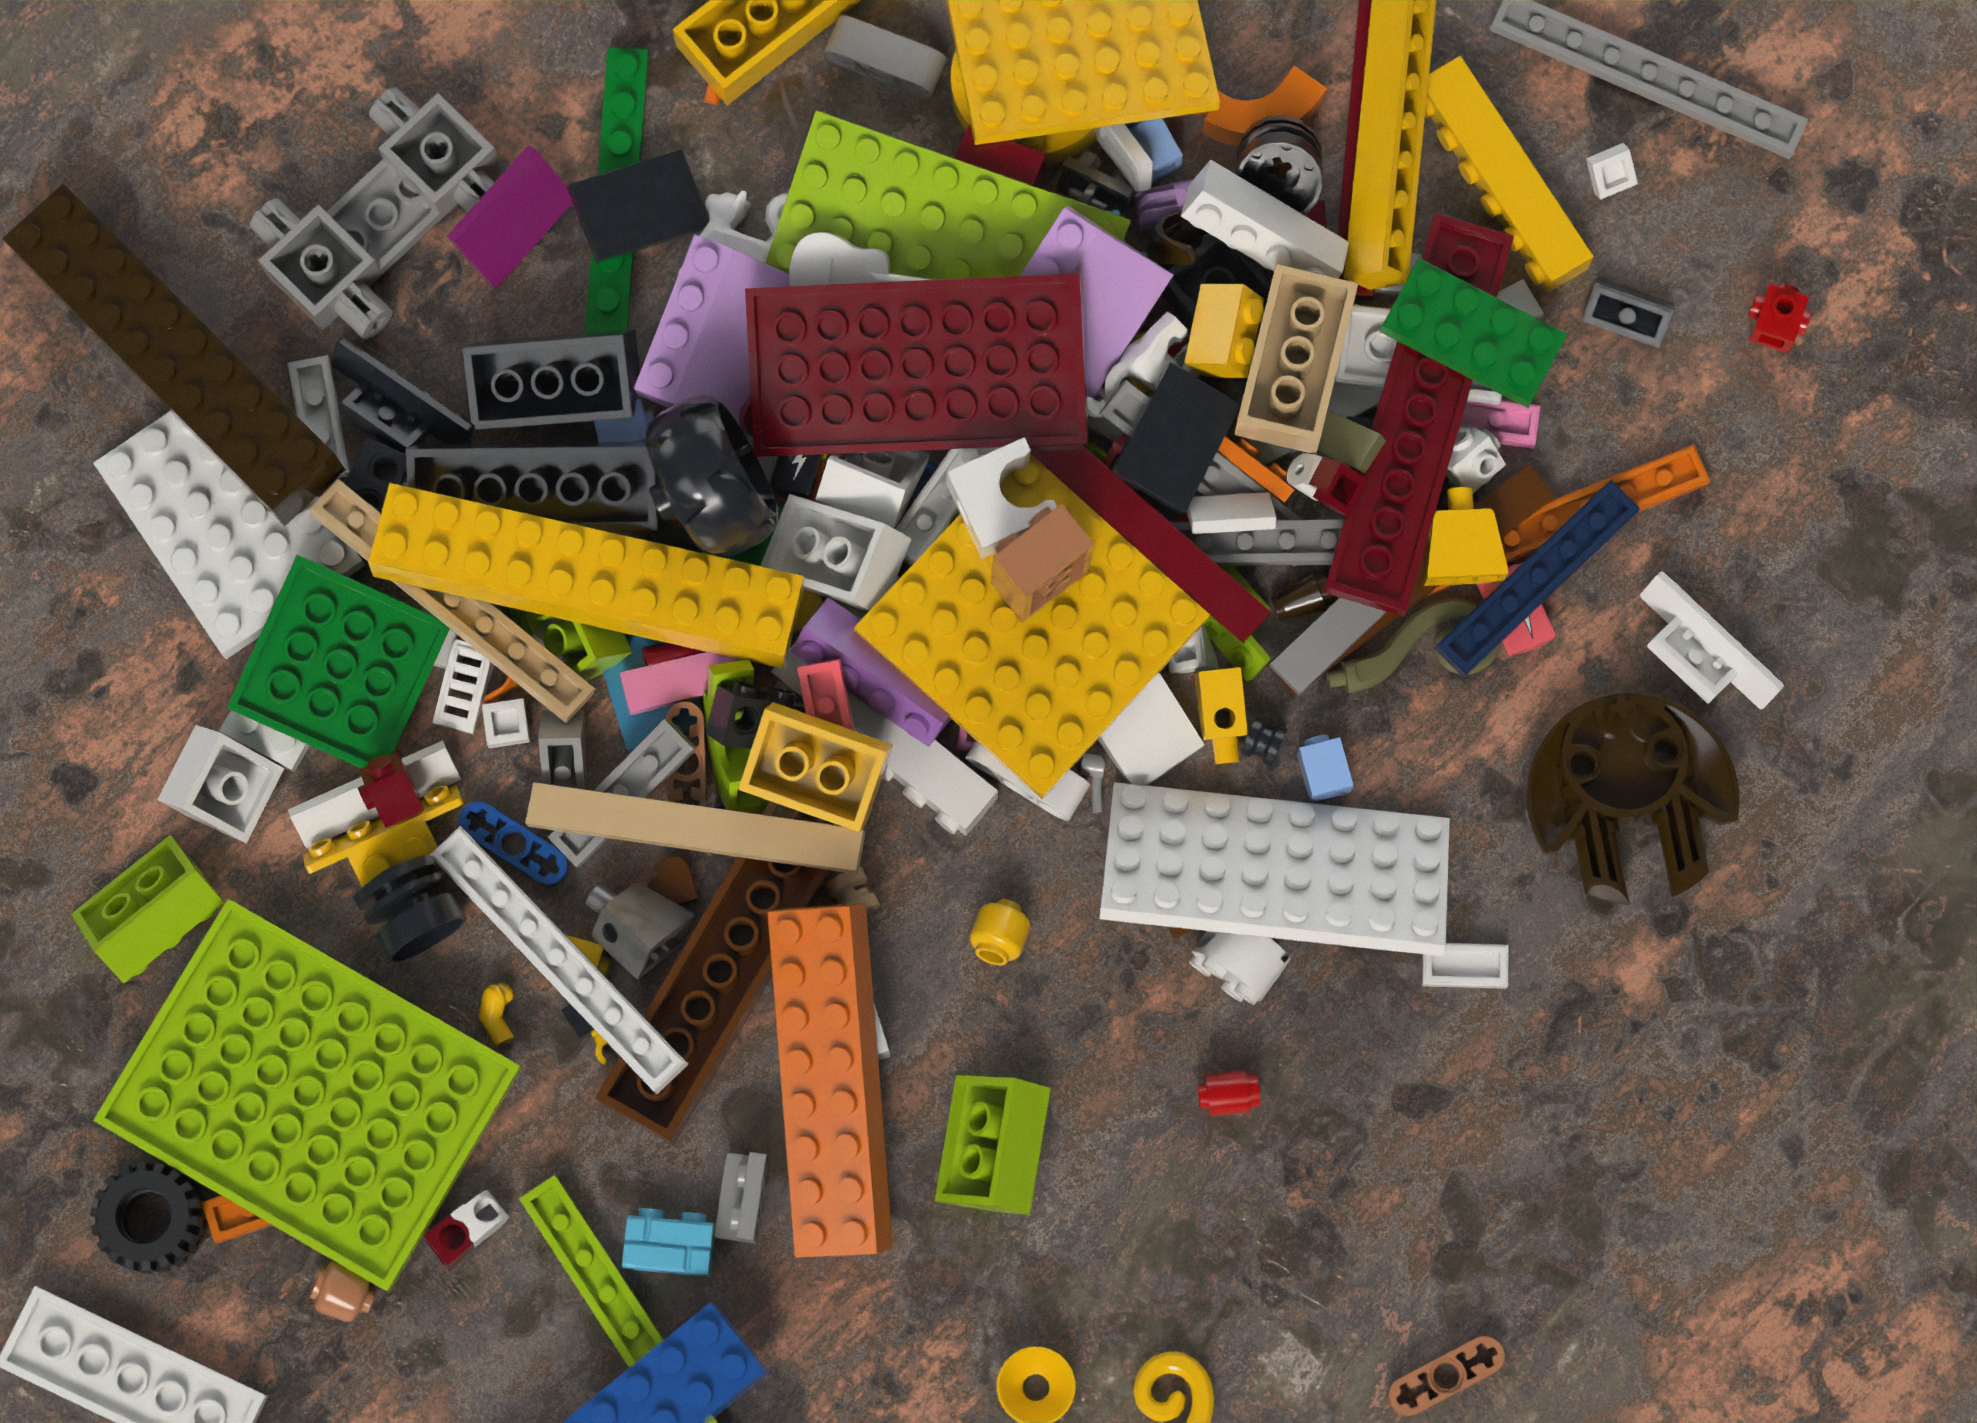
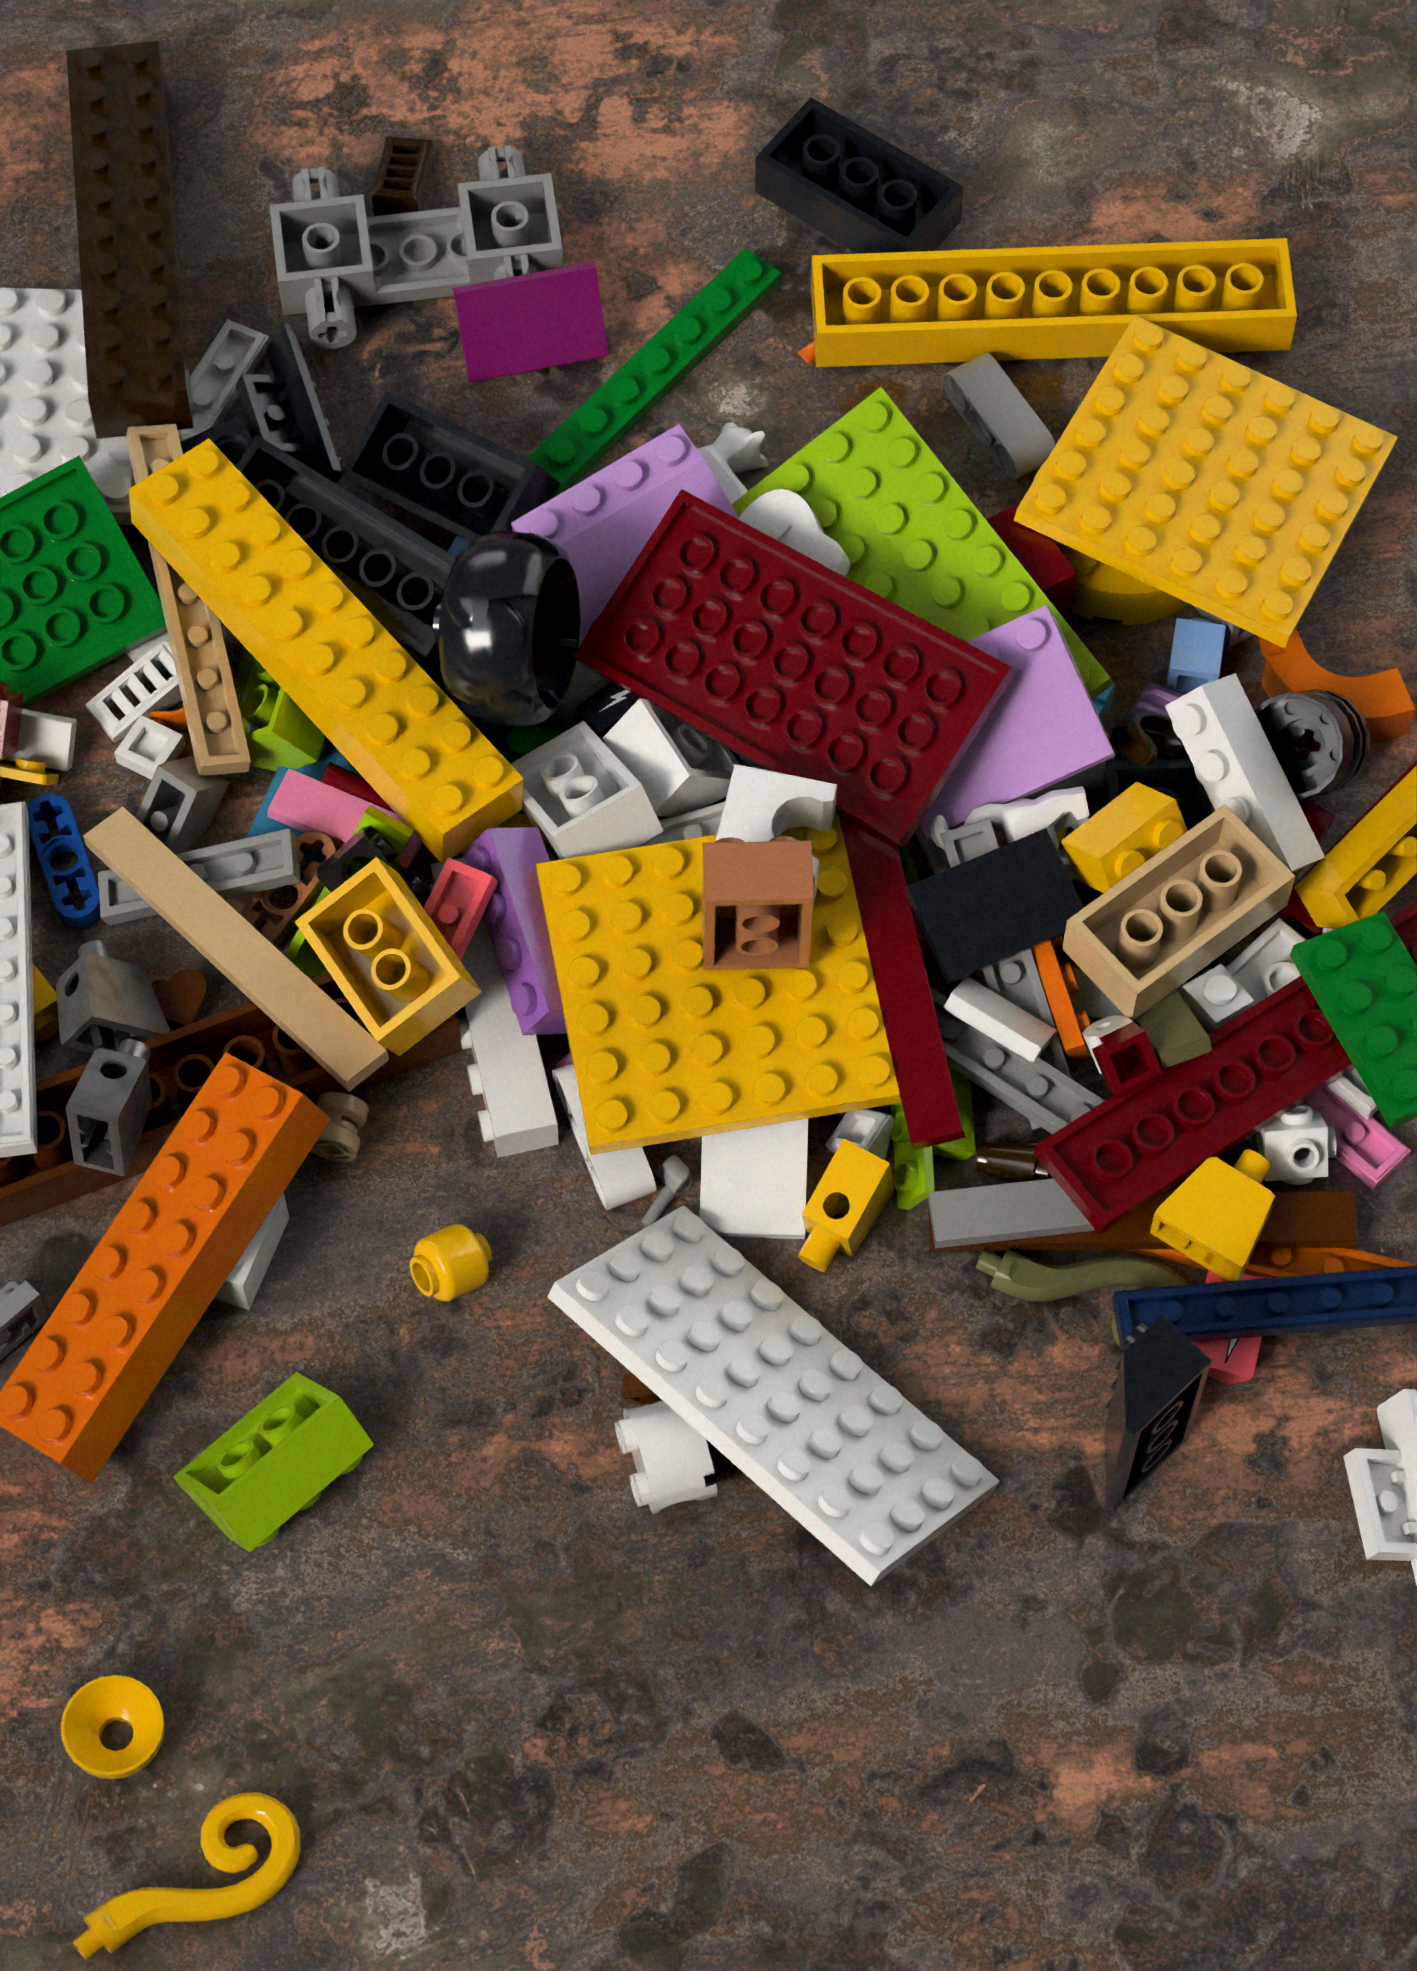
camera: 35 degrees right, 15 degrees down
black tile [567,149,710,264] -> none
flat silver hips [1056,149,1134,217] -> none
white tile [1097,124,1153,194] -> none
red brick [1197,1070,1260,1117] -> none
black wheel [1240,715,1288,767] -> none
light blue brick [1297,735,1354,803] -> none
white tile [1422,943,1508,989] -> none
dark brown piece [1526,693,1739,905] -> none
none -> flat silver torso [66,1039,152,1177]
none -> dark brown slope [372,136,433,216]
none -> black slope [1104,1315,1212,1511]
none -> white plate [1179,964,1255,1033]

